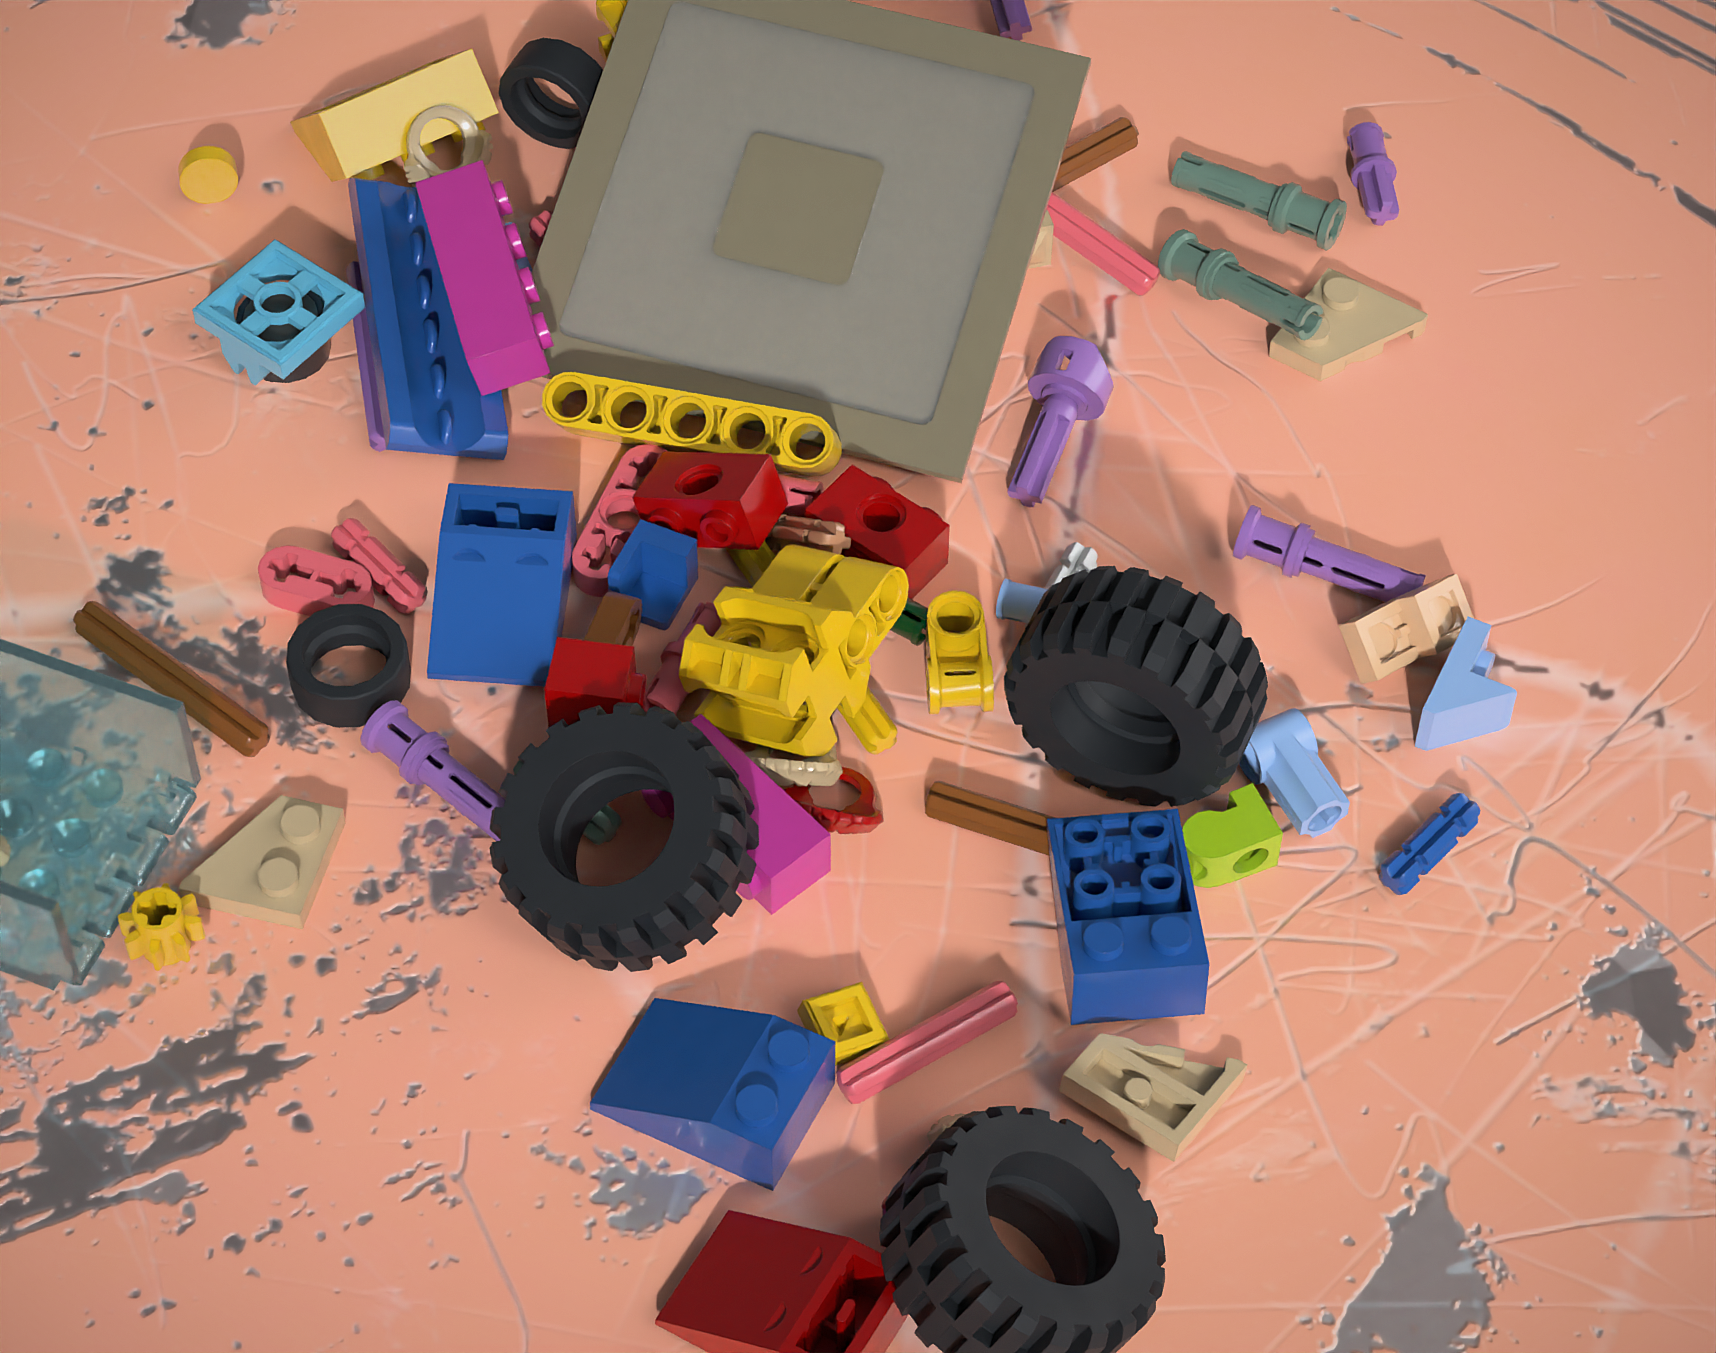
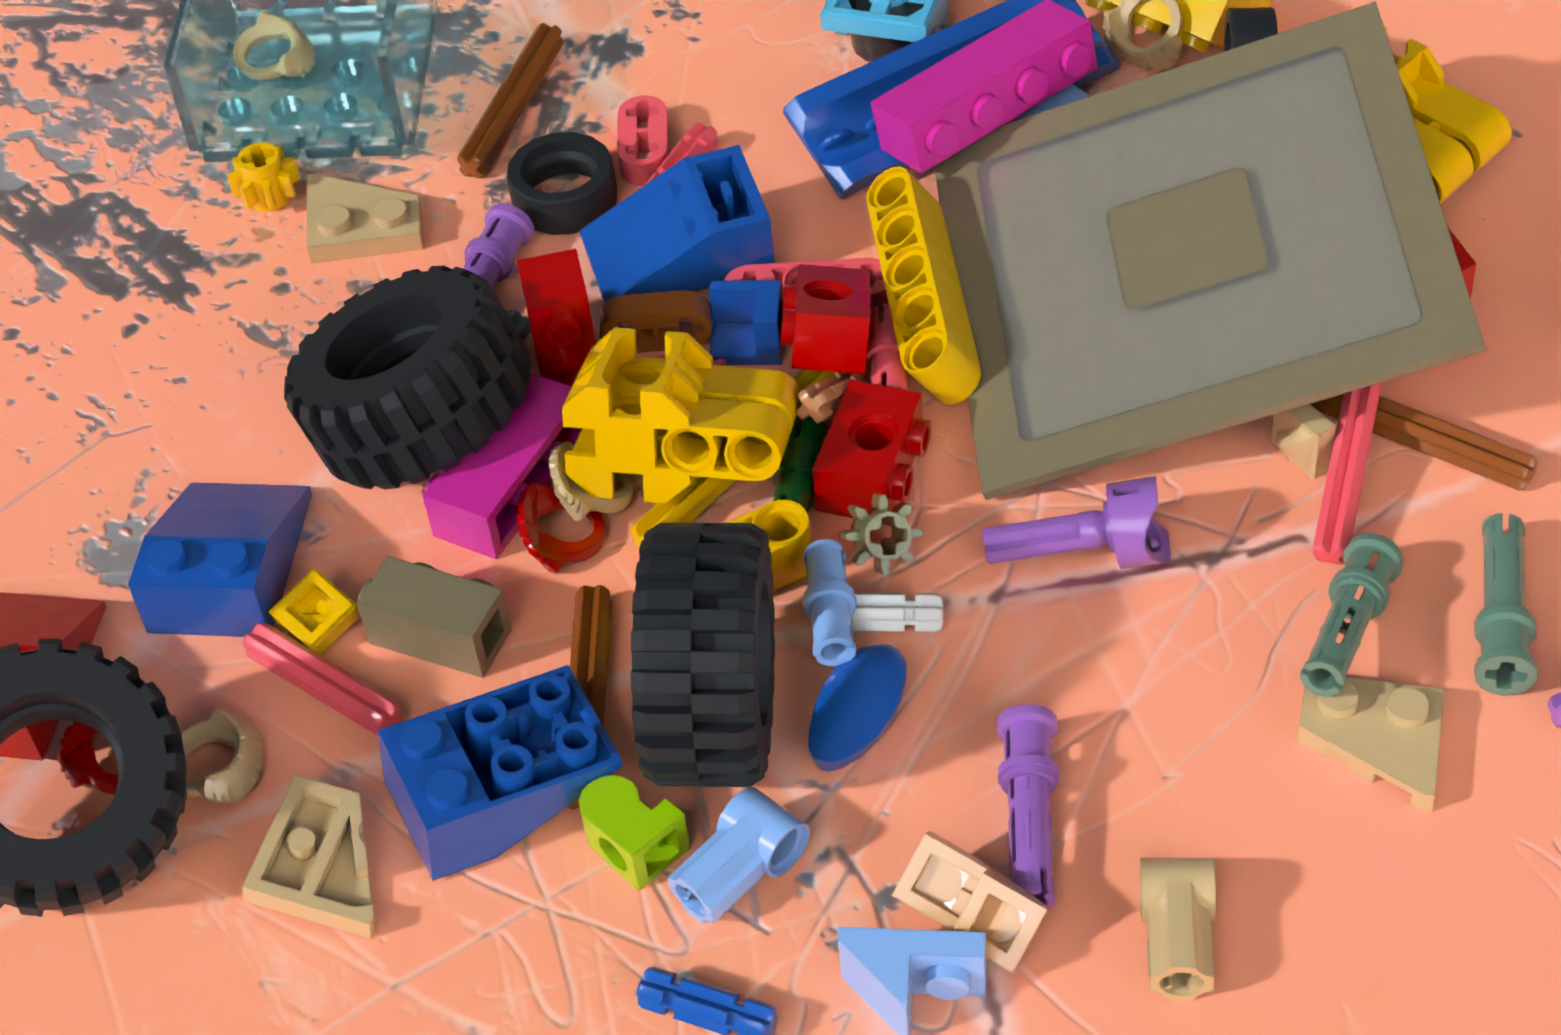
camera: 75 degrees right, 5 degrees down
none -> dark tan brick [357,556,512,678]
none -> olive gear [838,493,924,575]
none -> tan piece [1140,858,1216,1001]

